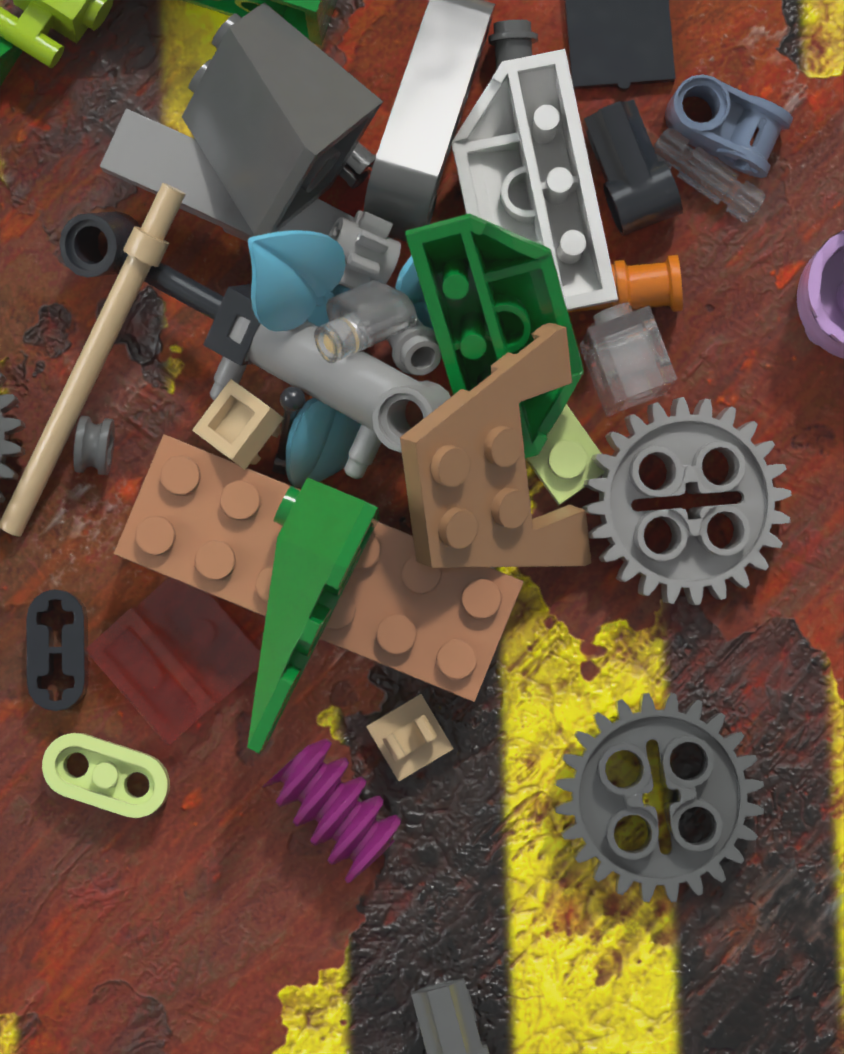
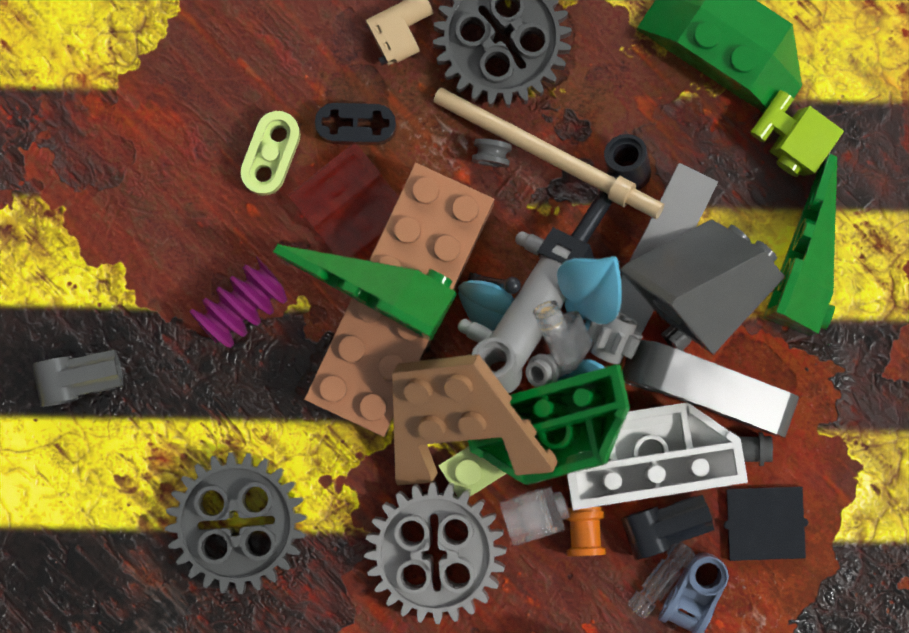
camera: 95 degrees right, 0 degrees up
tan tile [192,379,284,470] -> none
tan tile [366,694,454,781] -> none

